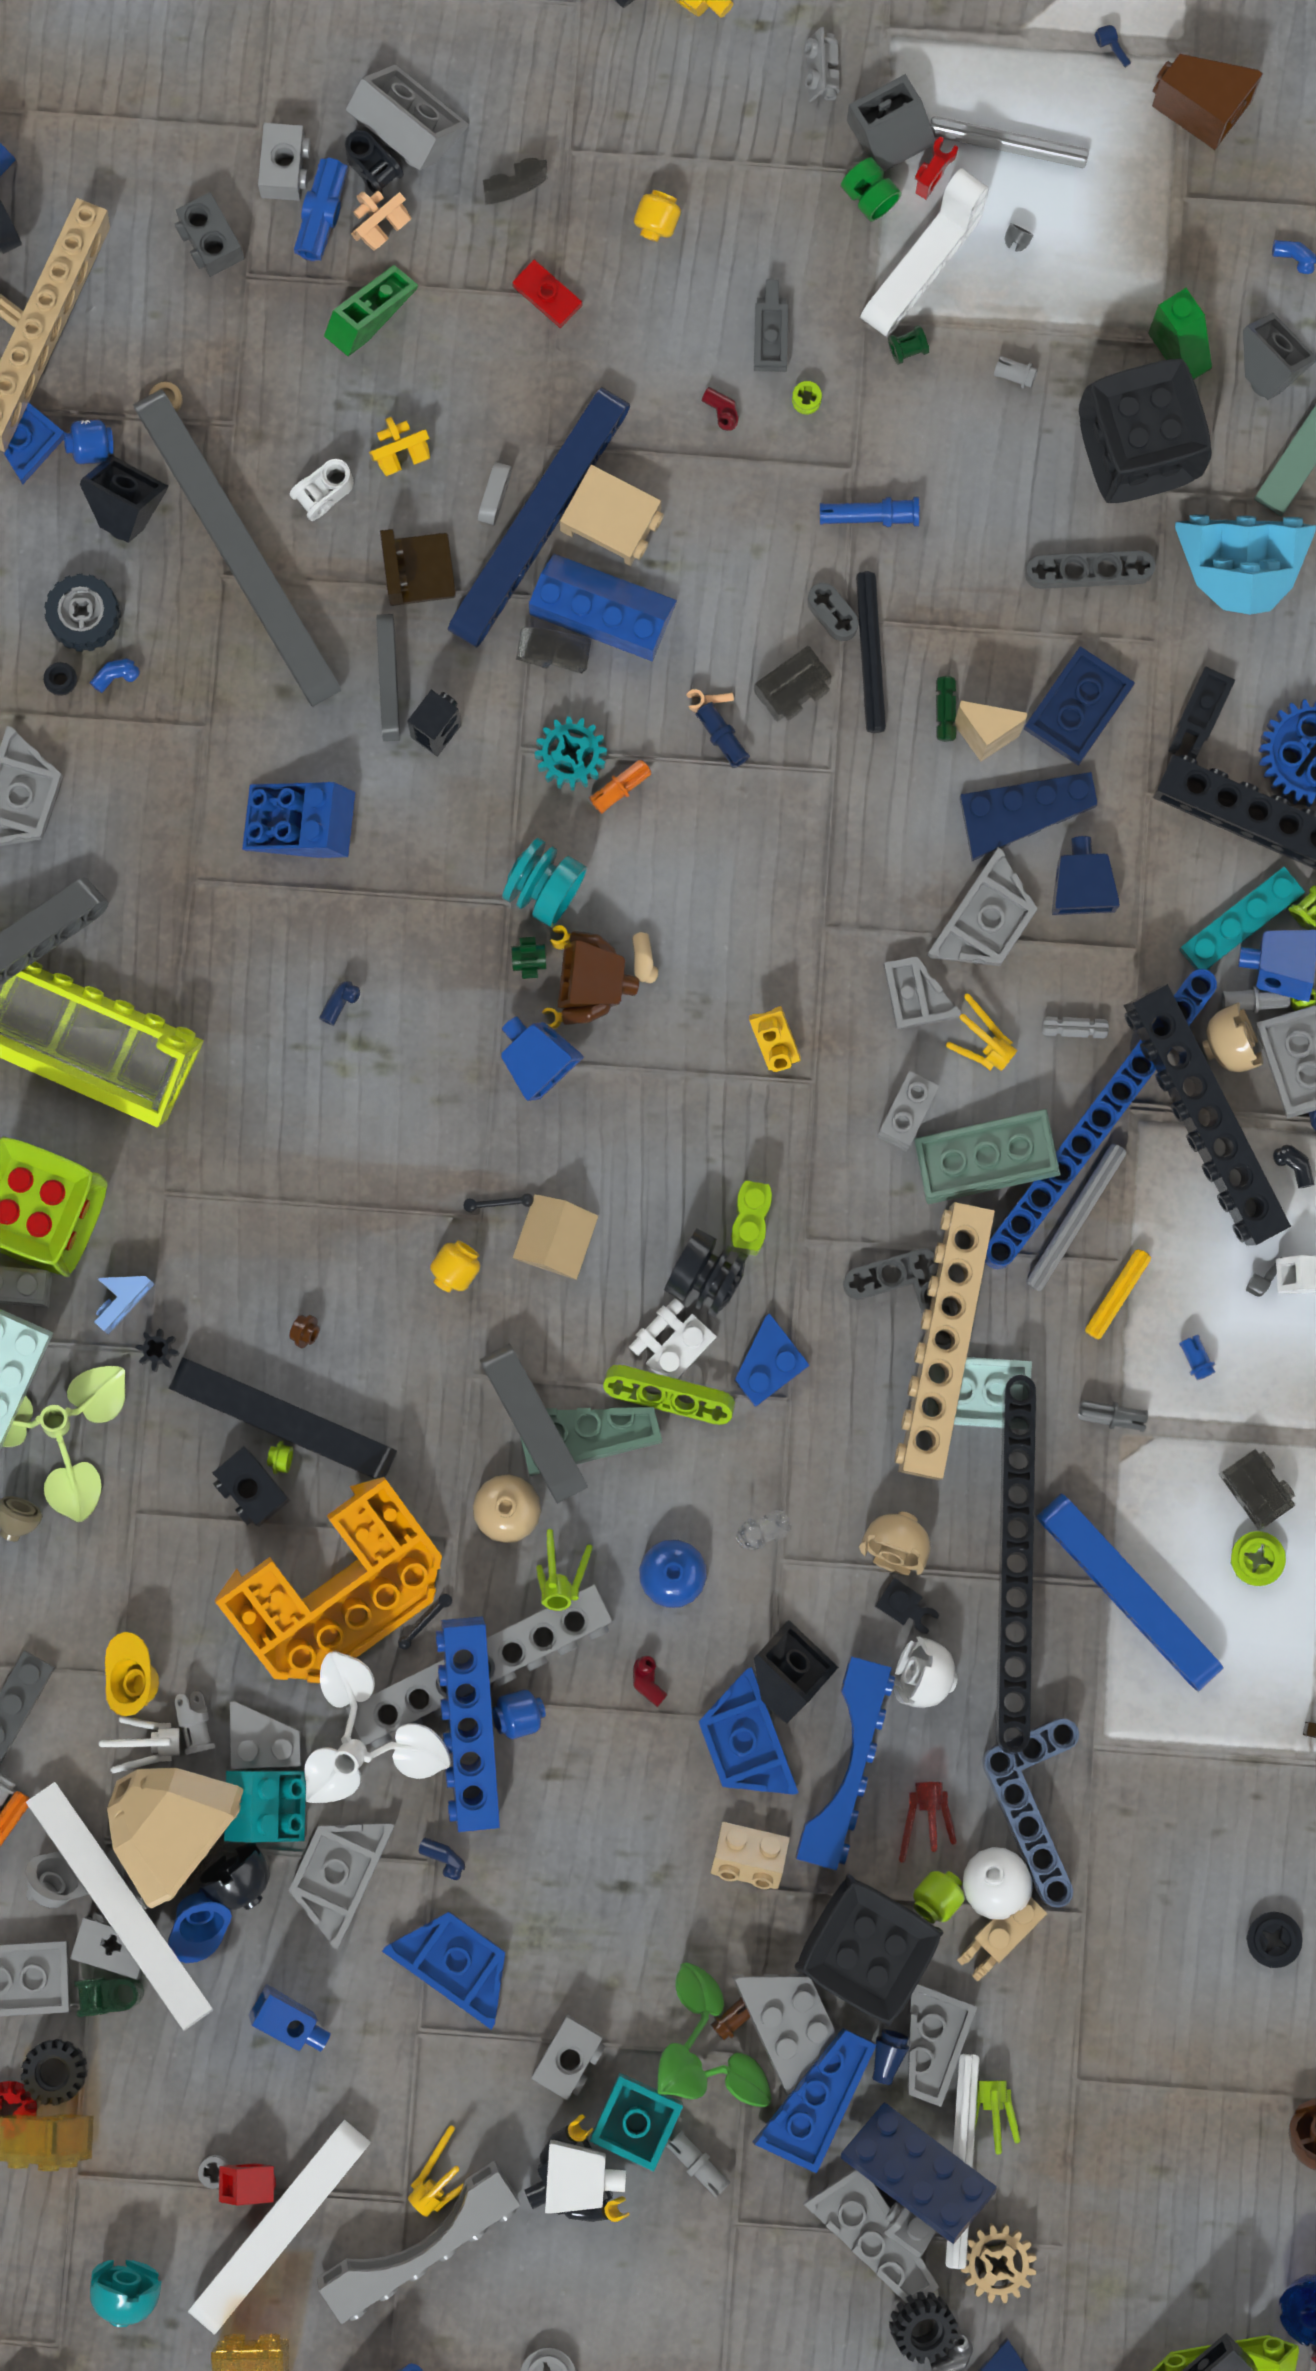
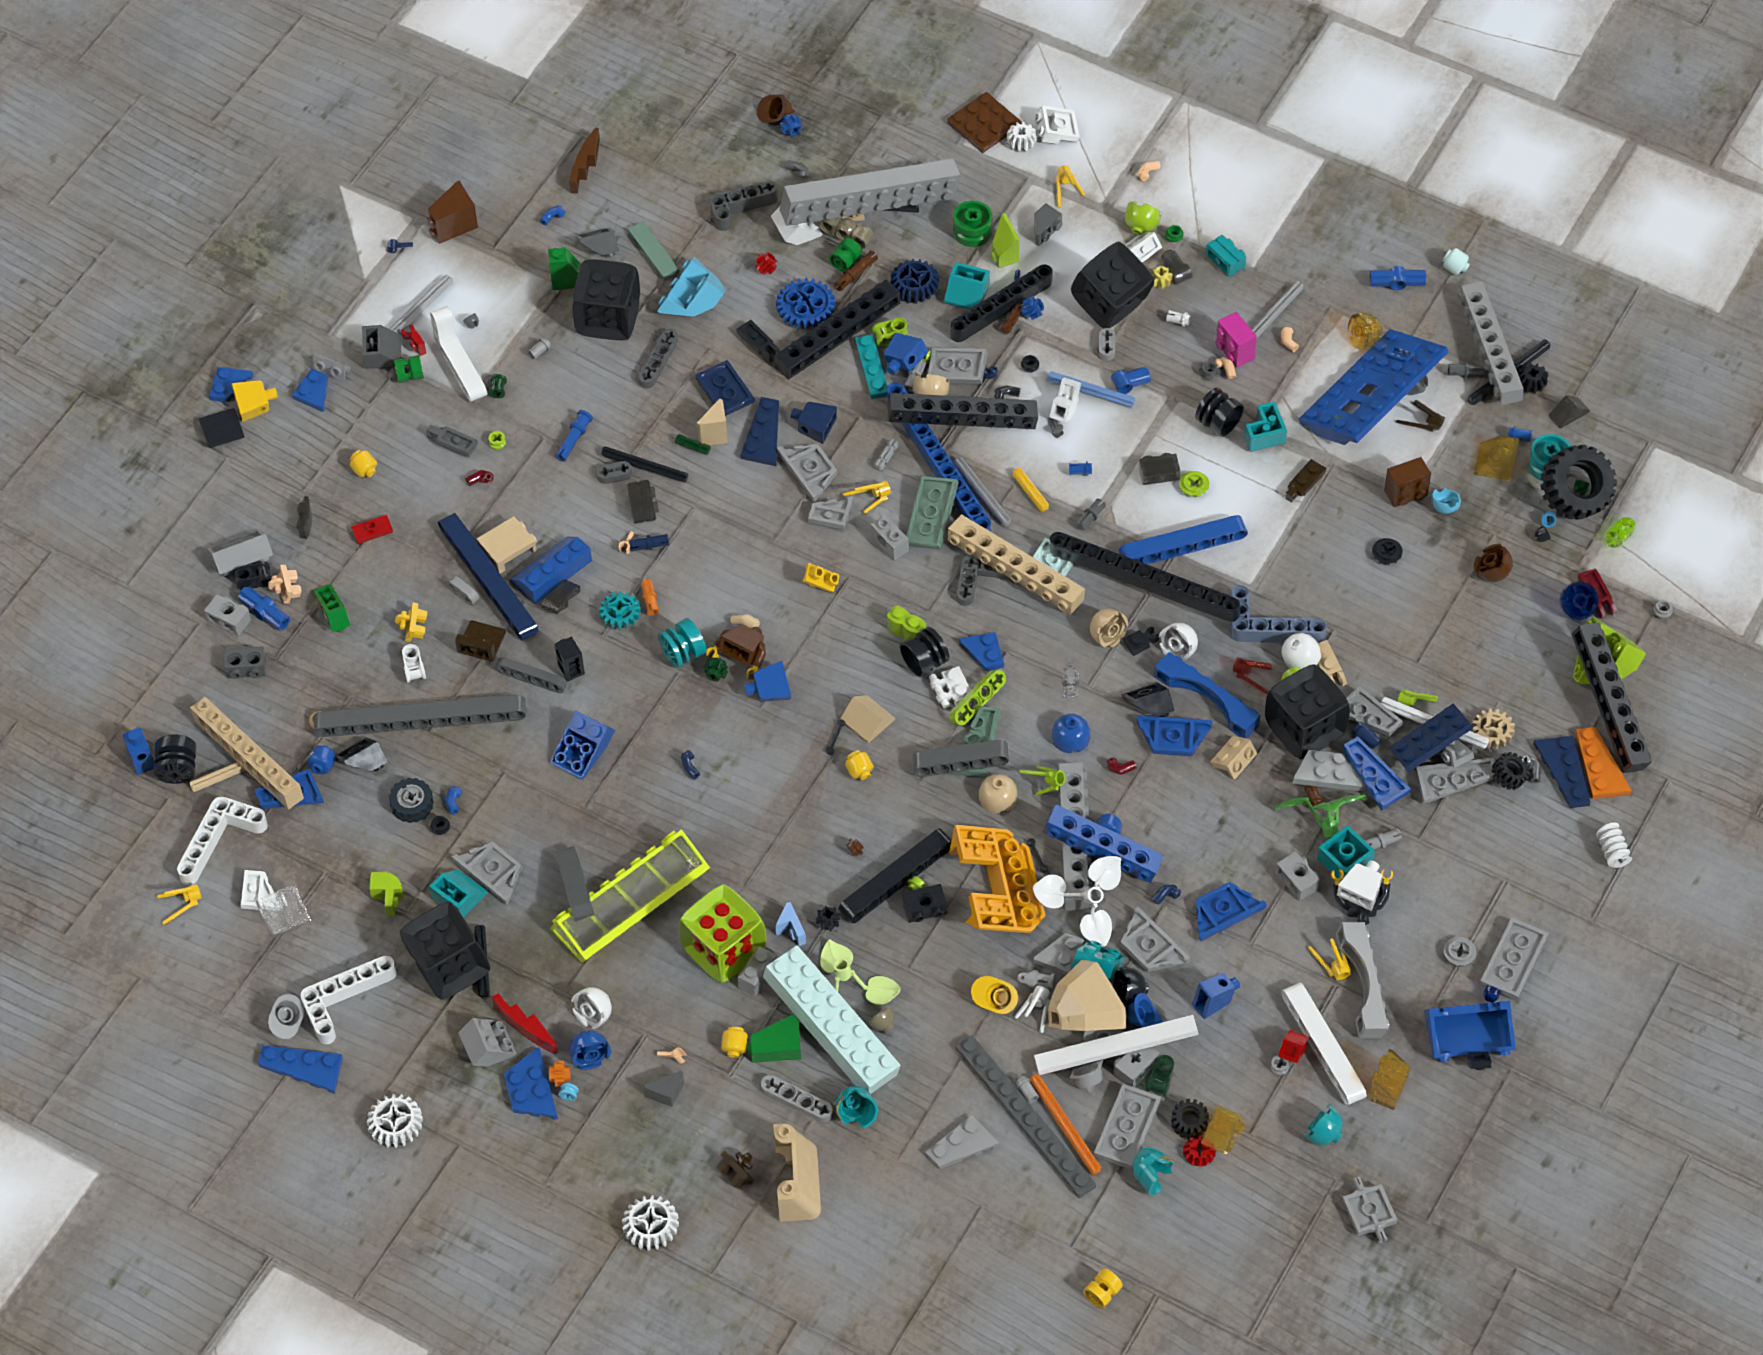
camera: 60 degrees left, 25 degrees down
none -> blue wing [292,369,328,412]

